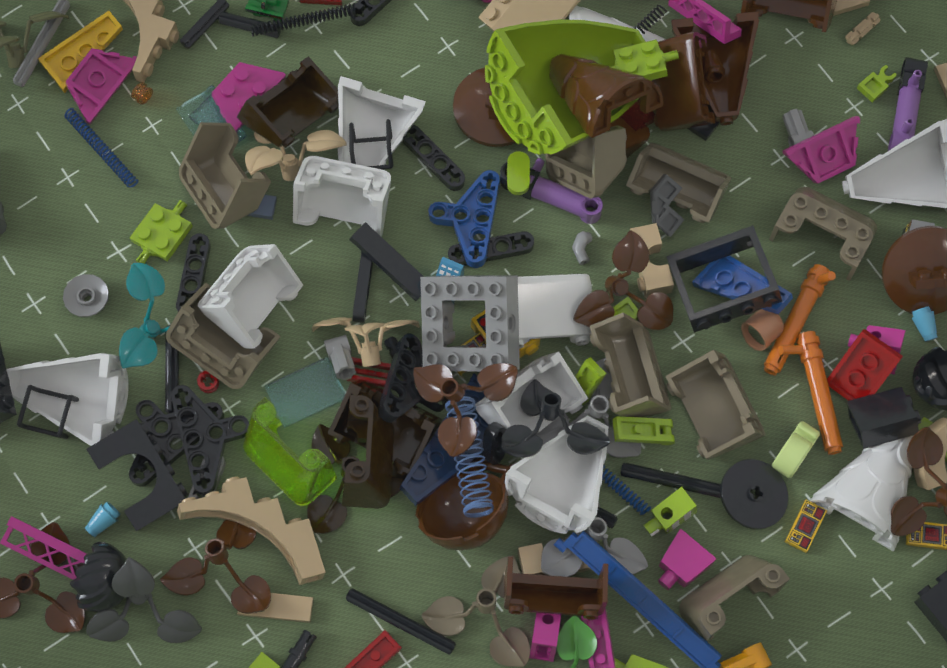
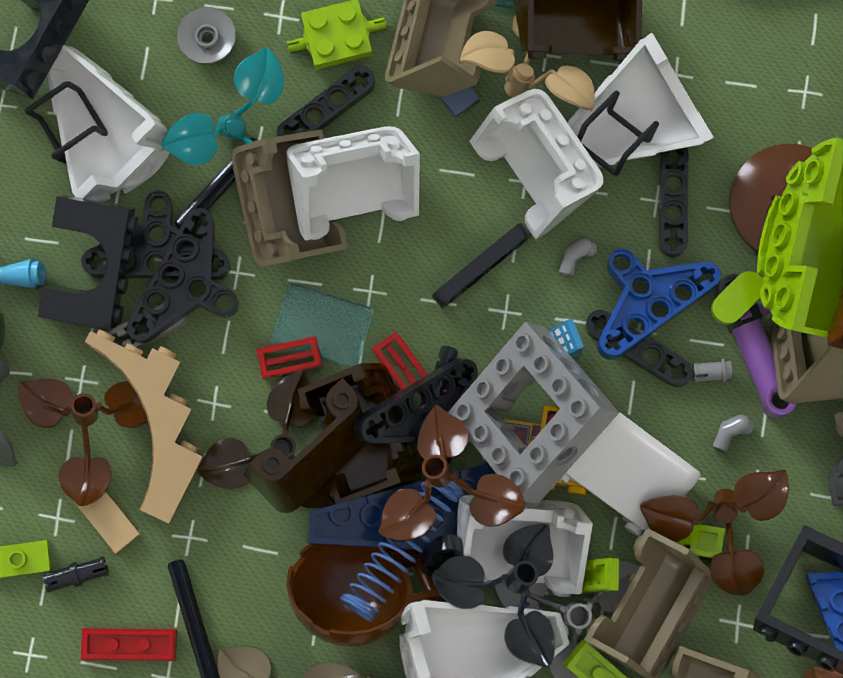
camera: 50 degrees right, 10 degrees up
red bush [197,371,219,394] -> none
clear neon green windscreen [243,397,337,506] -> none
tan plant [312,317,420,367] -> none
light grey piece [324,335,356,381] -> none
black tile [349,222,424,301] -> none
tan arch [630,223,674,298] -> none
none -> red tile [256,336,323,379]
none -> light grey arm [559,238,597,277]
none -> light grey pin [693,358,732,383]

